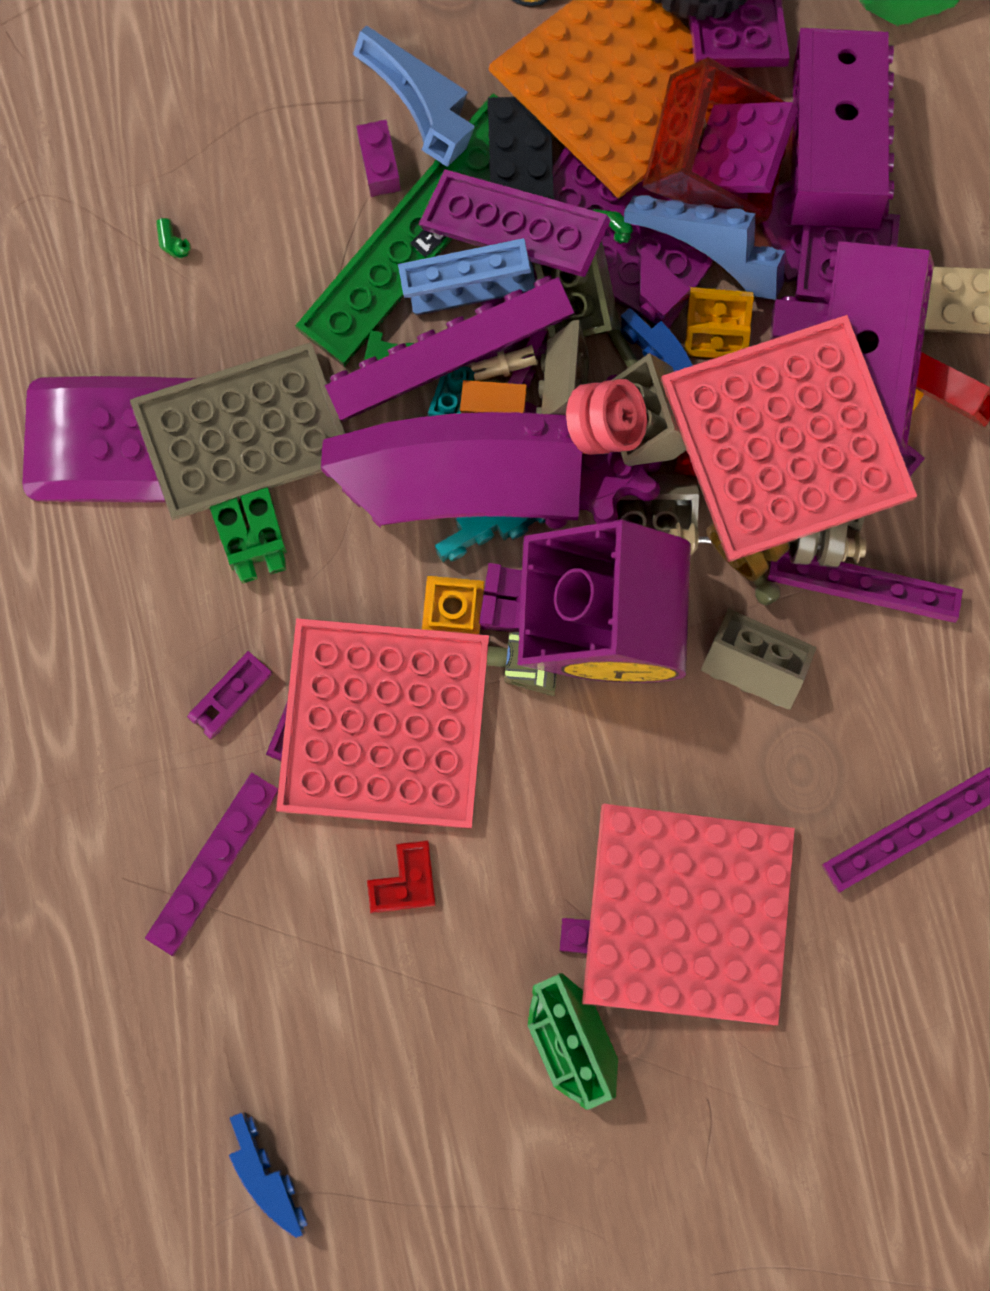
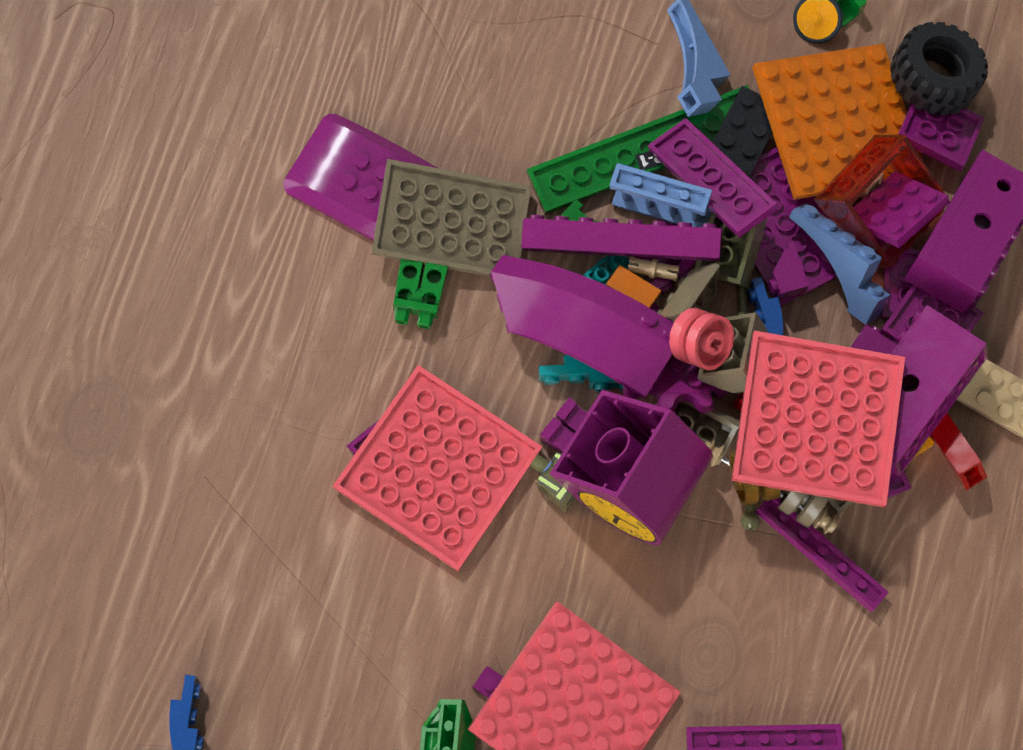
camera: 20 degrees right, 5 degrees down
magenta plate [144,772,278,957] -> none
green arm [156,218,191,258] -> none
magenta plate [187,651,273,740] -> none
magenta brick [356,119,401,197] -> none
red tile [367,840,436,914] -> none
light orange piece [422,576,484,634] -> none
green arm [593,209,633,243] -> none
light orange slope [684,287,754,358] -> none
dark tan slope [701,608,817,710] -> none

